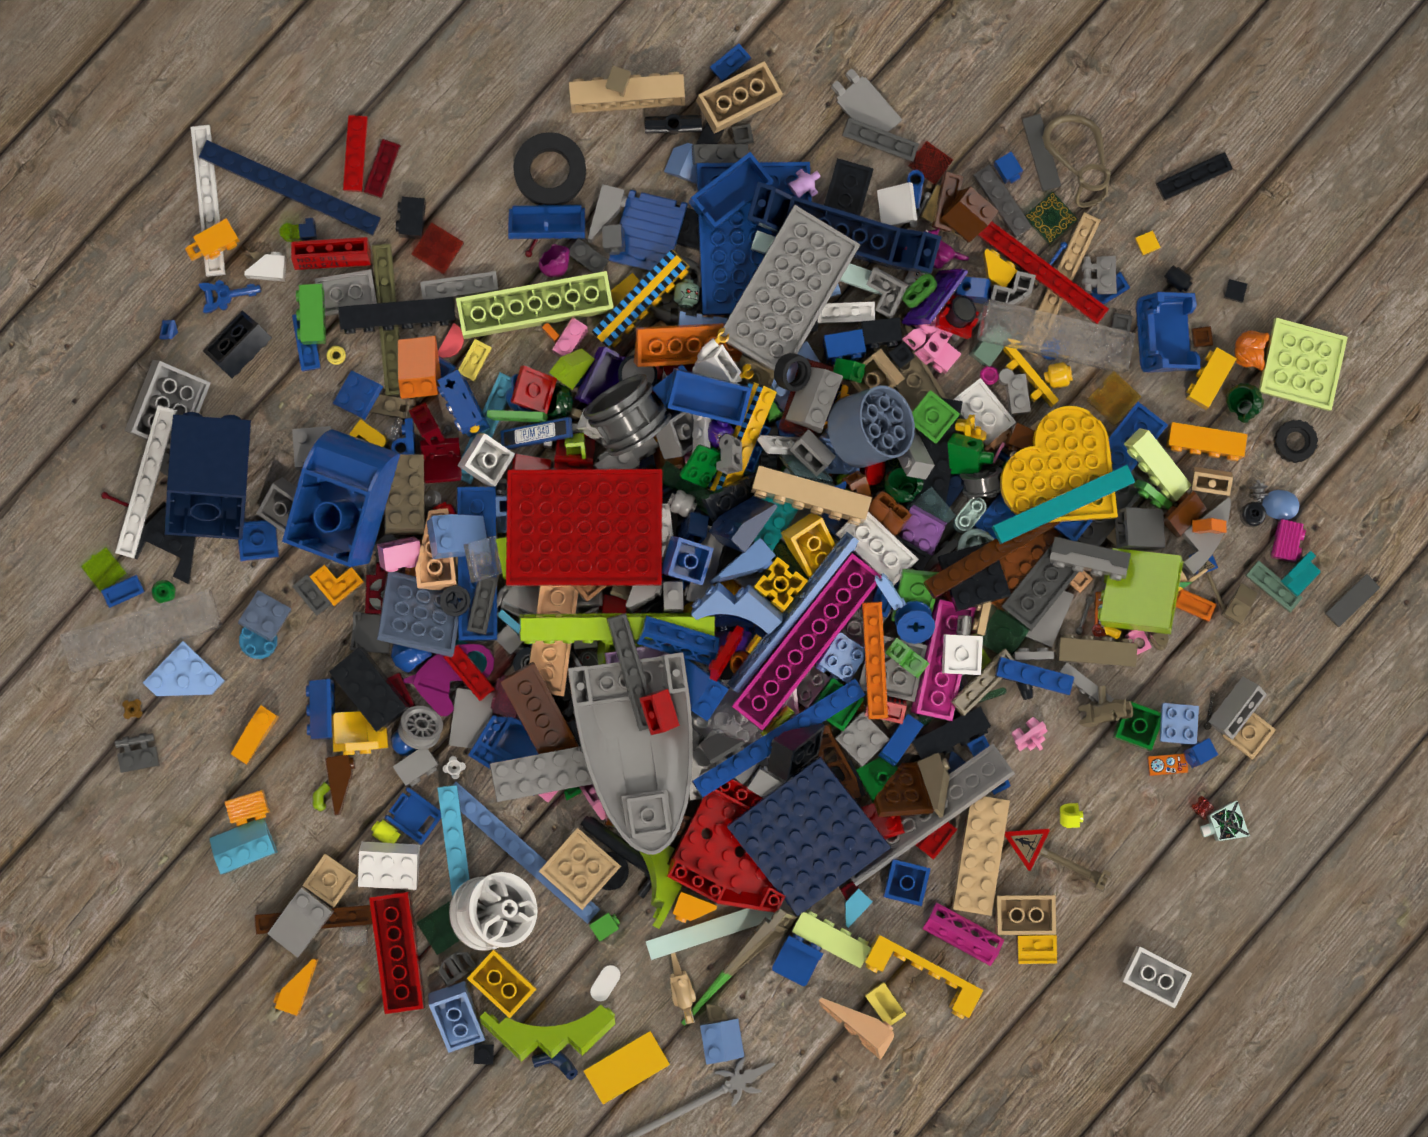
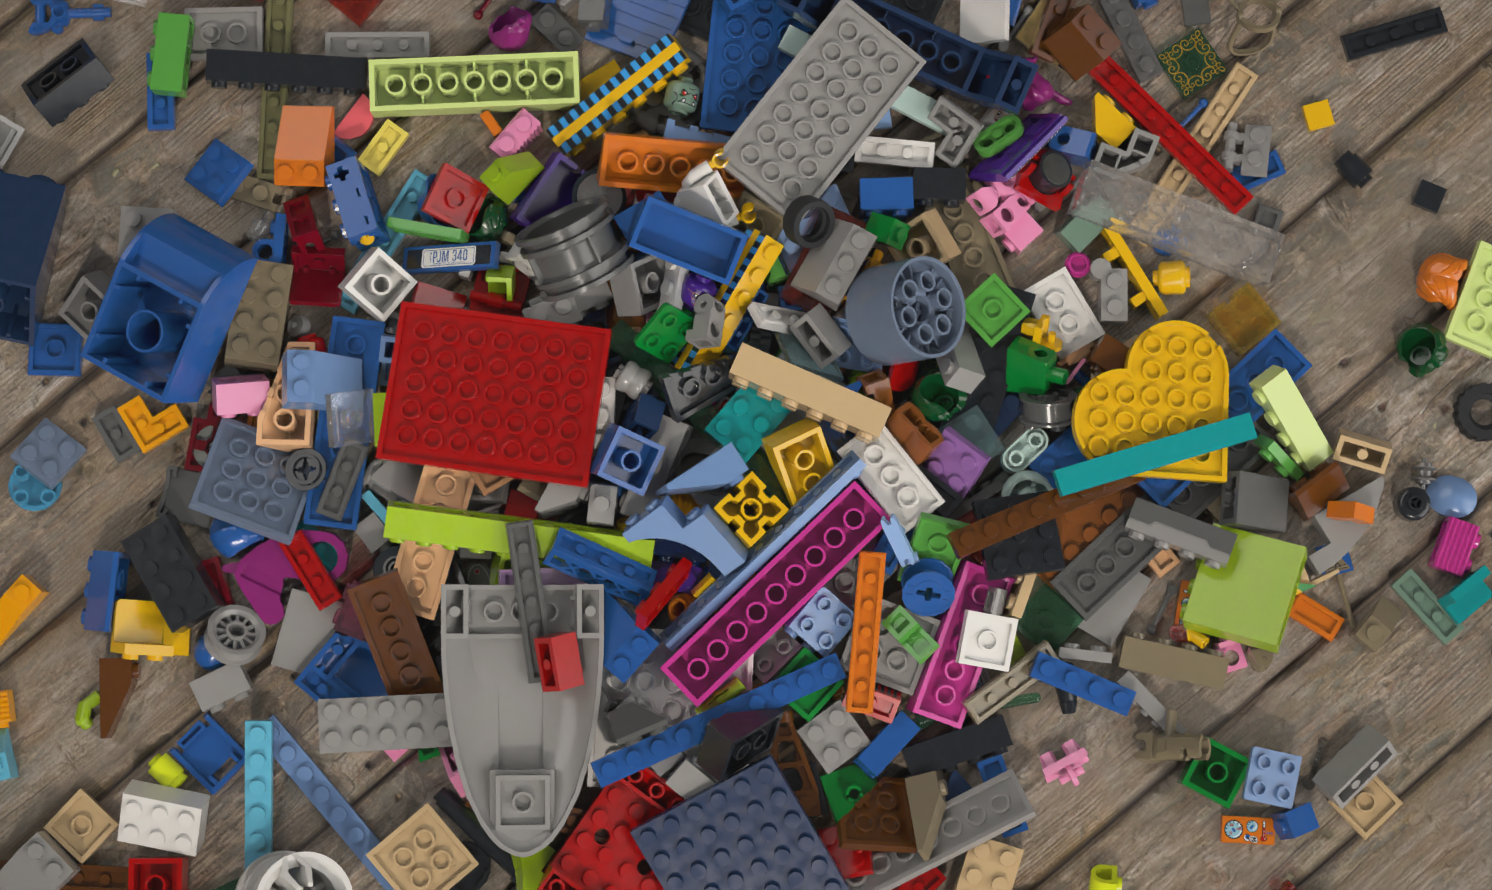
camera: 15 degrees right, 0 degrees up
light yellow plate [327,346,346,365] -> none
yellow leg [349,419,387,448] -> none
white plate [443,756,466,779] -> none
dark blue slope [708,496,778,553] -> none
black plate [888,342,915,369] -> none
blue windscreen [1136,292,1201,373] -> none
light orange brick [1166,422,1248,461] -> none
yellow brick [1186,347,1237,410] -> none
reddish brown tile [1191,326,1213,348] -> none

